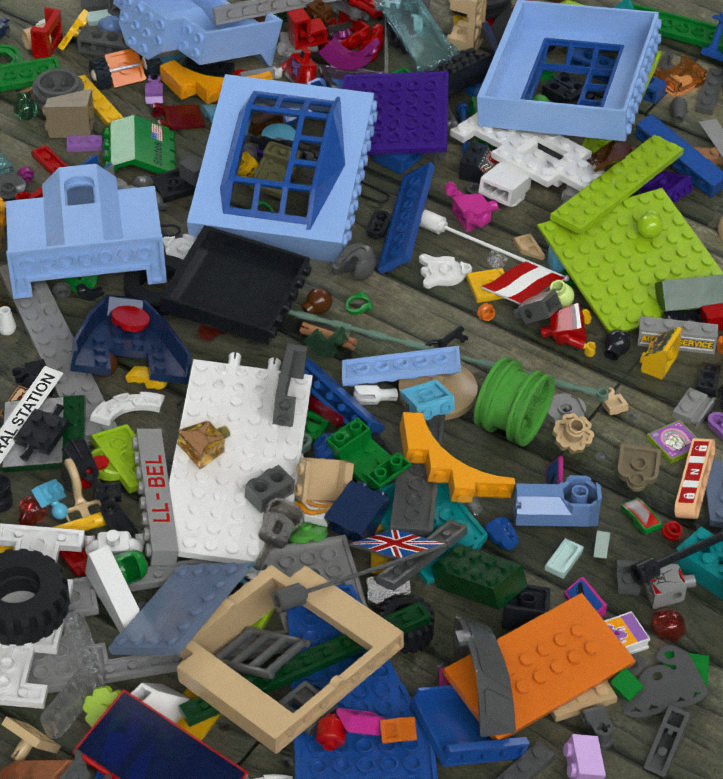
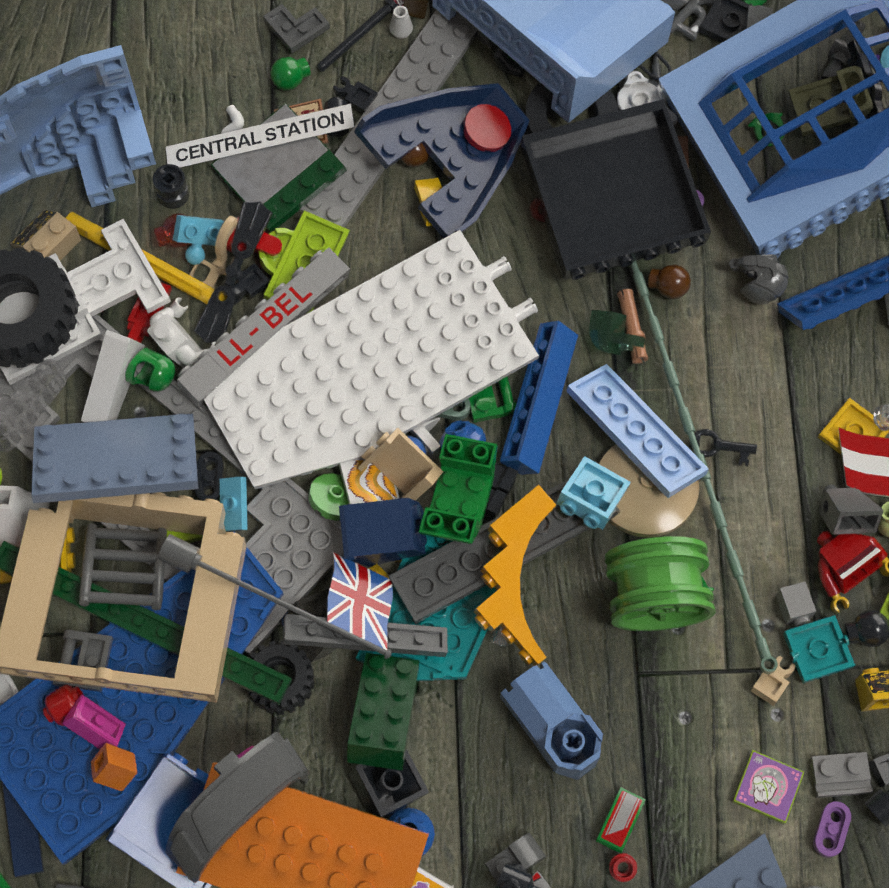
camera: 55 degrees right, 25 degrees up
black plate [13,403,70,462] -> none
white tile [90,392,165,426] -> none
clear yellow torso [177,421,230,469] -> none
yellow wheel [237,151,258,178] -> none
clear smoke piece [244,498,304,582] -> none
dark grey brick [245,464,295,513] -> none
dark grey panel [272,343,308,427] -> none
dark red axle [308,395,344,427] -> none
green piece [345,291,373,315] -> none
white arm [353,385,398,405] -> none
black plate [367,210,391,240] -> none
white tile [419,254,472,289] -> none
orange plate [477,303,495,321] -> none
blue rock [484,517,519,550] -> none
slope [545,456,563,484] -> none
light aqua tile [545,538,584,579] -> none
light grey plate [546,393,586,426] -> none
tan plant [552,413,594,454] -> none
slope [563,577,607,617] -> none
piece [593,529,610,559] -> none
dark tan plate [617,443,662,492] -> none
beam [675,438,715,519] -> none
none -> light grey brick [776,581,816,626]
none -> teal plate [783,615,855,684]

